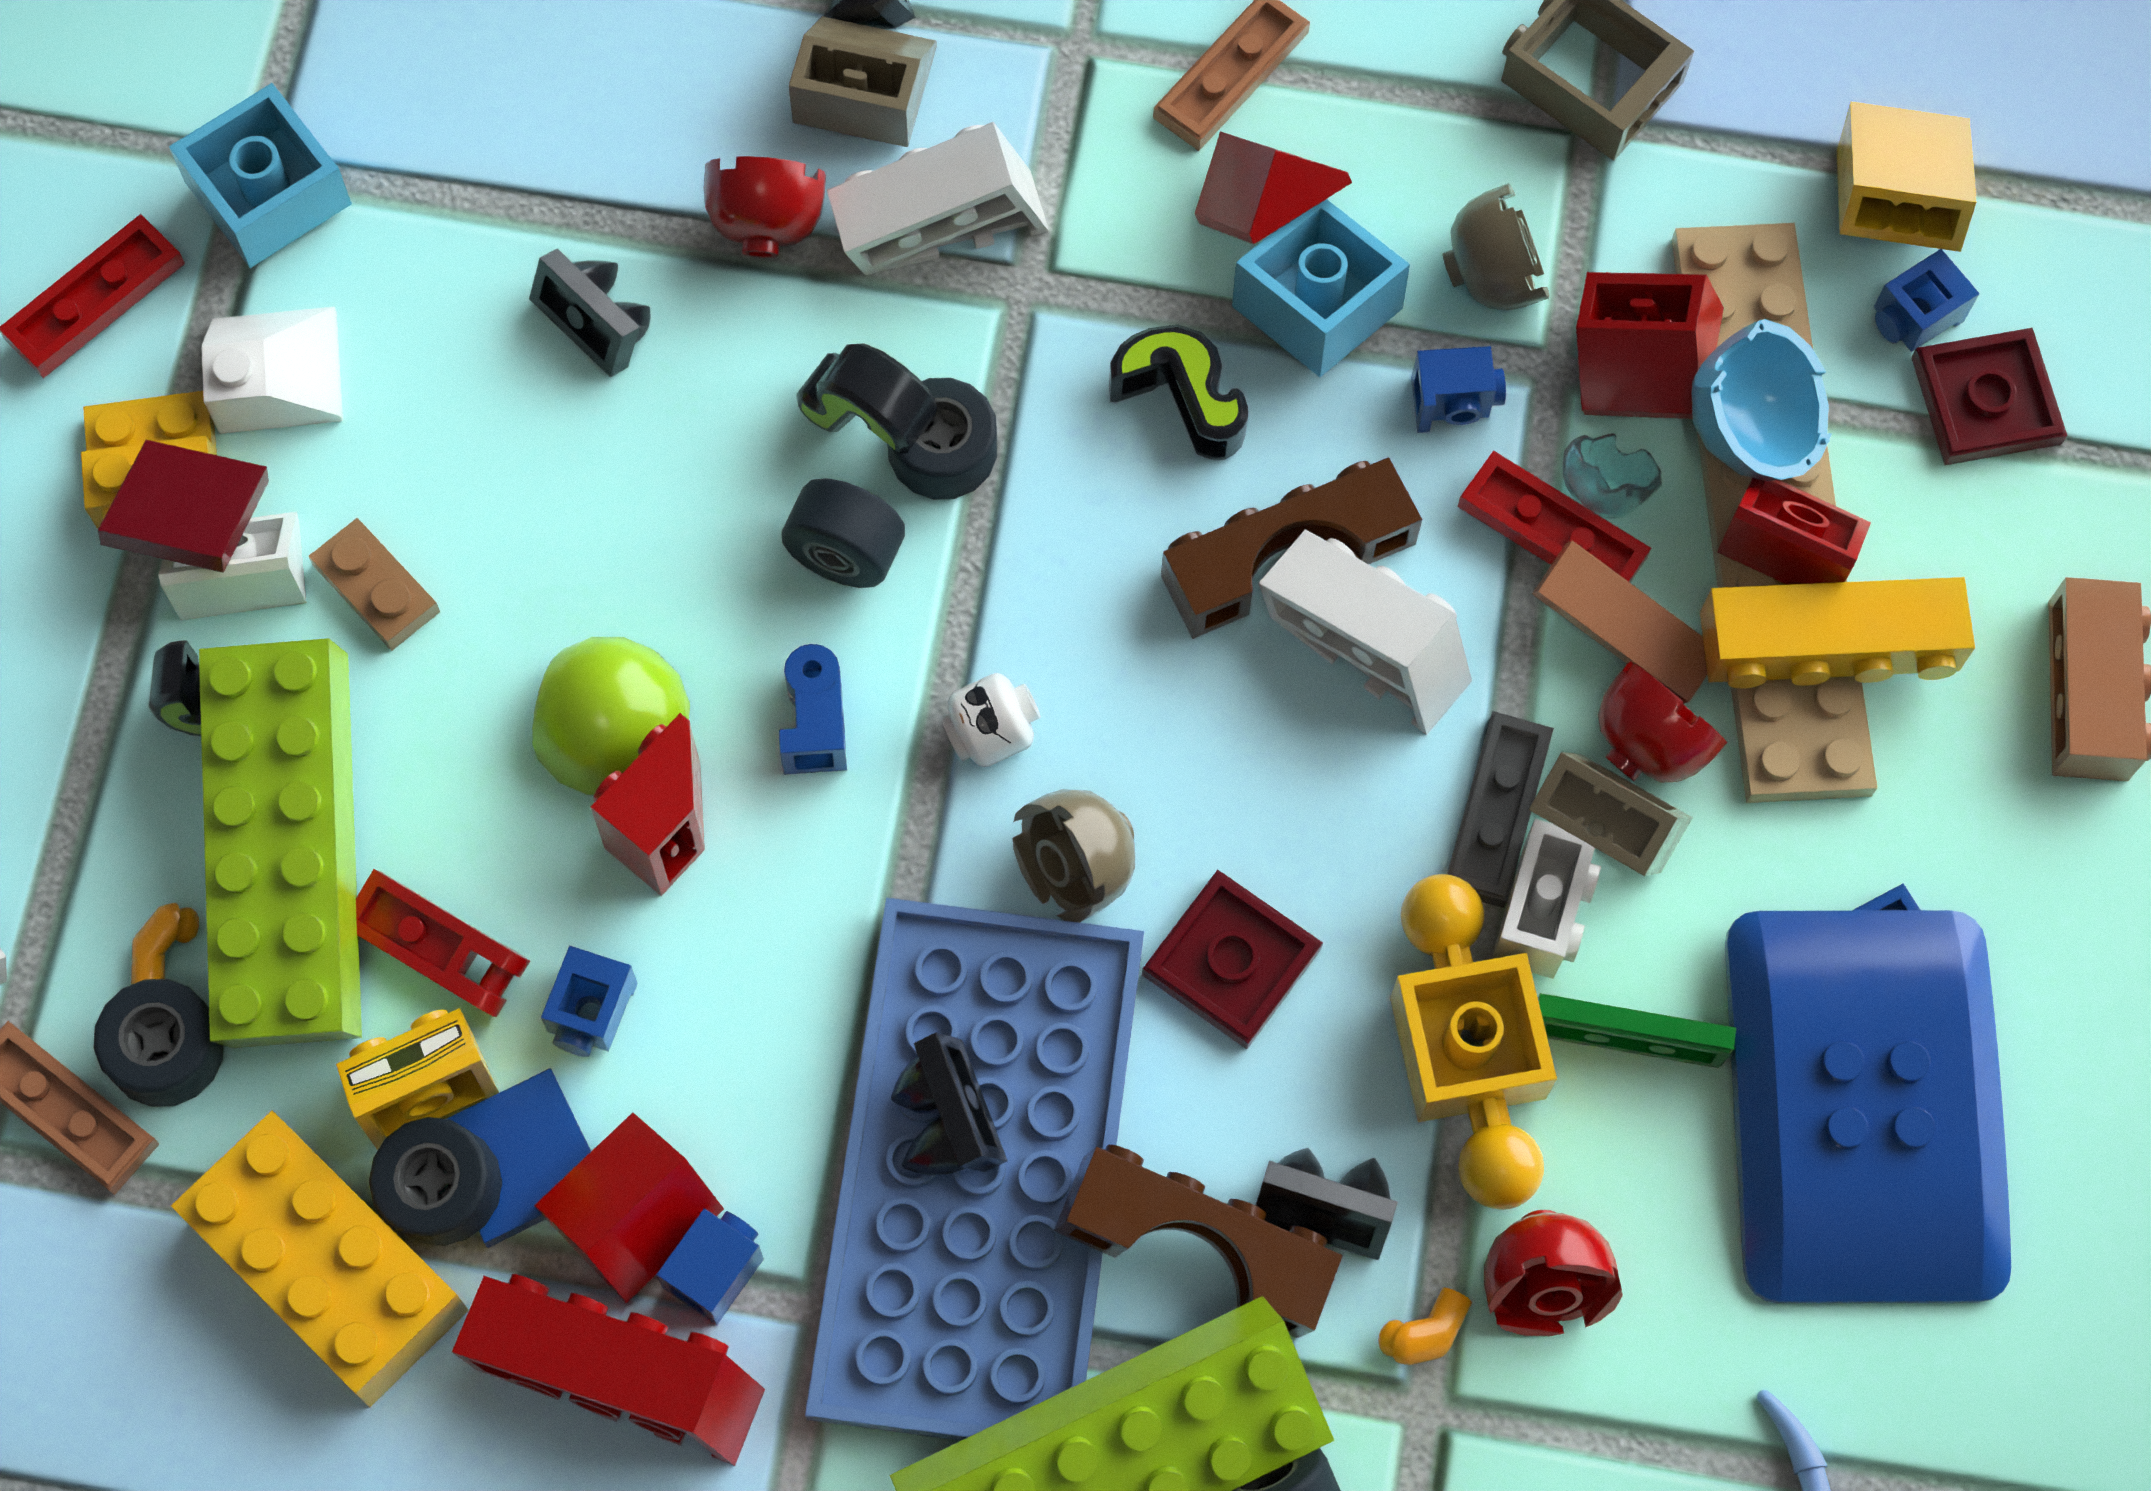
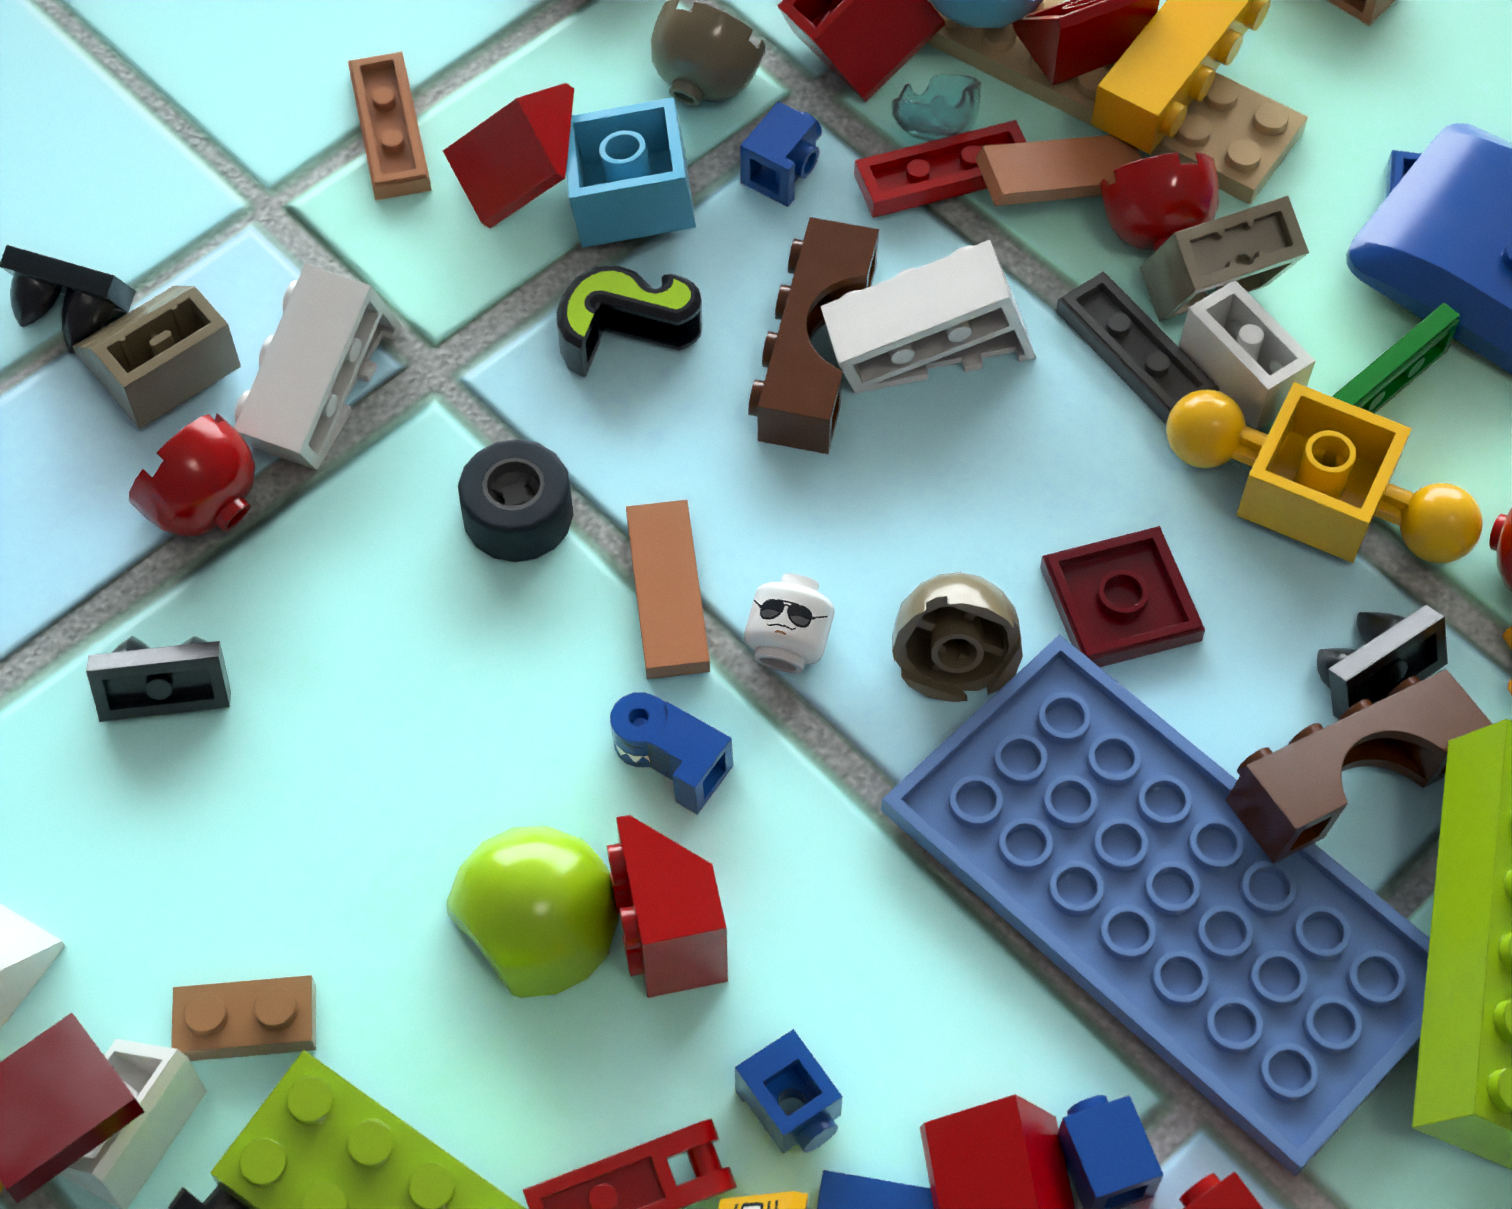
camera: 50 degrees left, 10 degrees down
black wheel [781,478,905,588] -> none
black animal [796,343,937,453] -> none
black tile [891,1032,1008,1175] -> none
none -> nougat tile [626,500,710,679]

